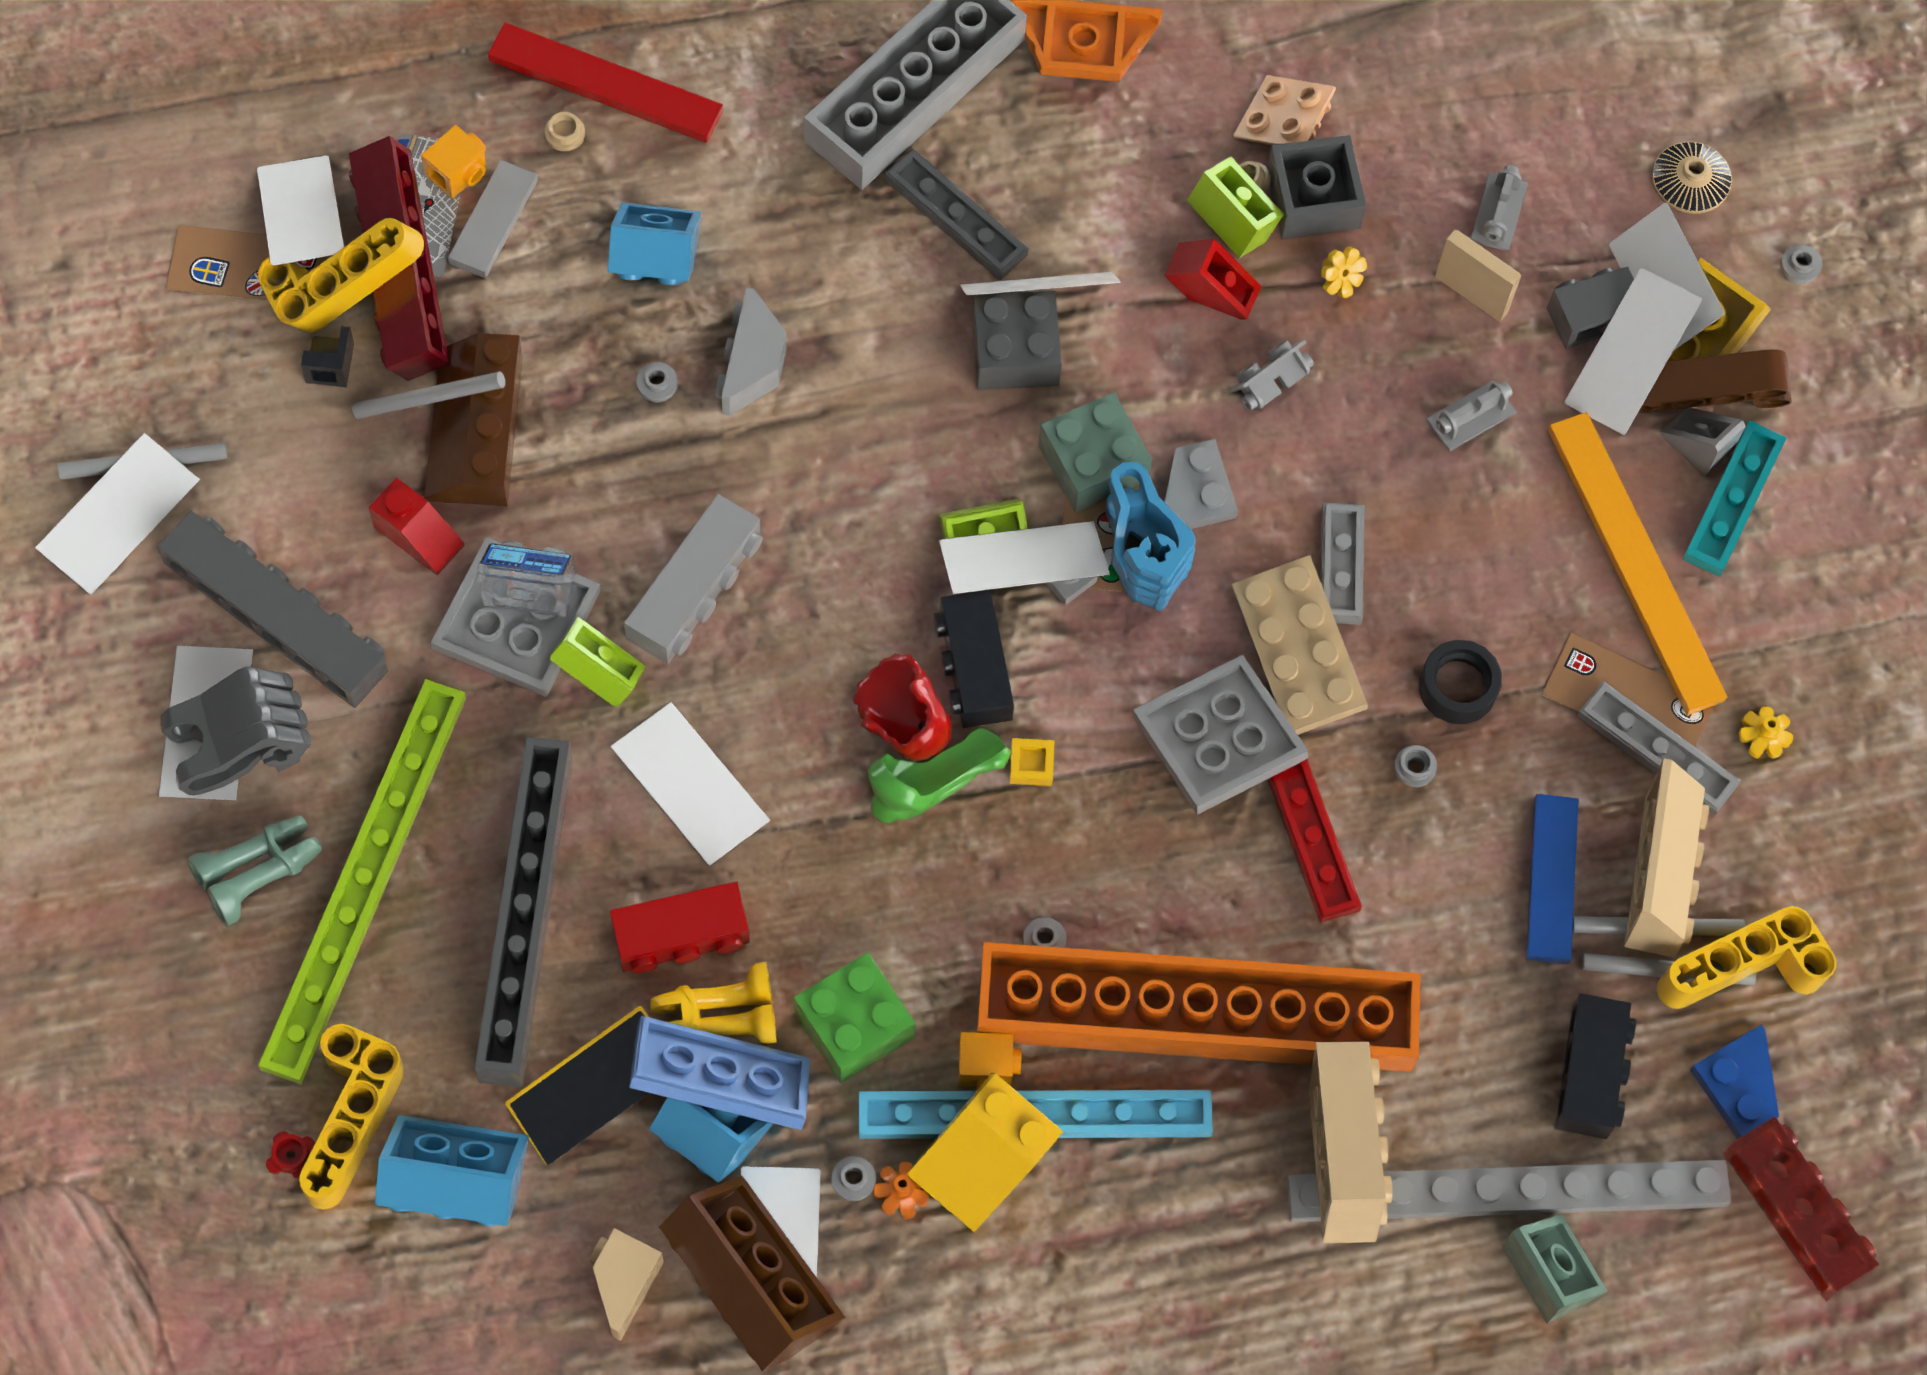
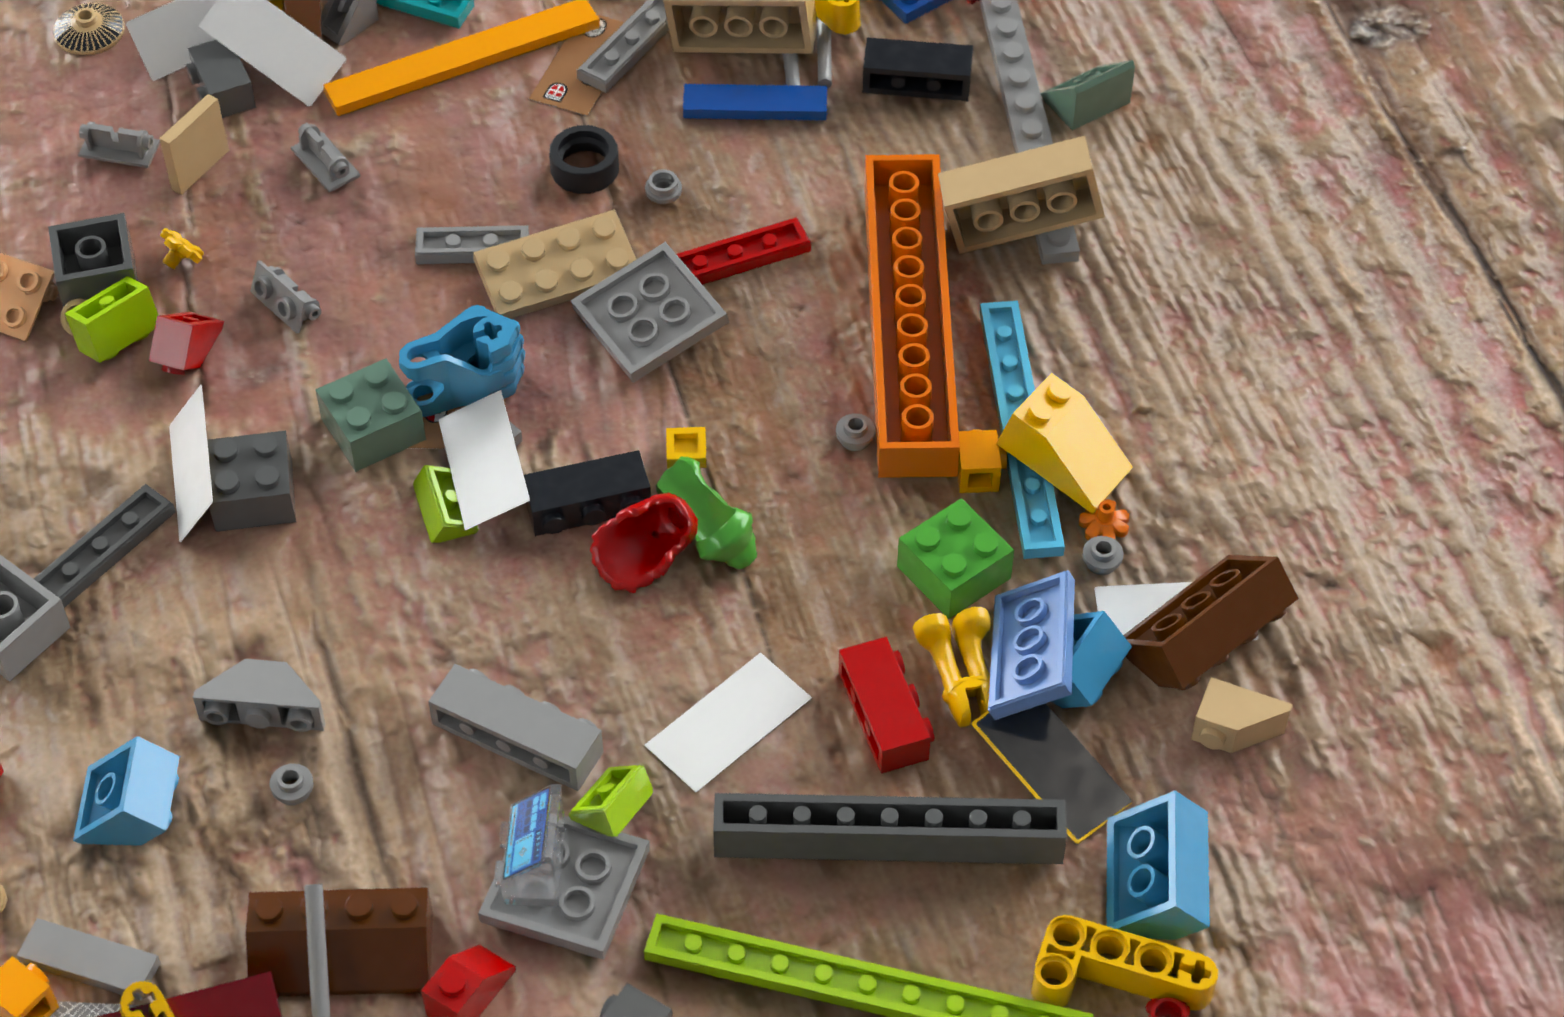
camera: 90 degrees left, 15 degrees down
light grey wing [1165,439,1238,529] -> none

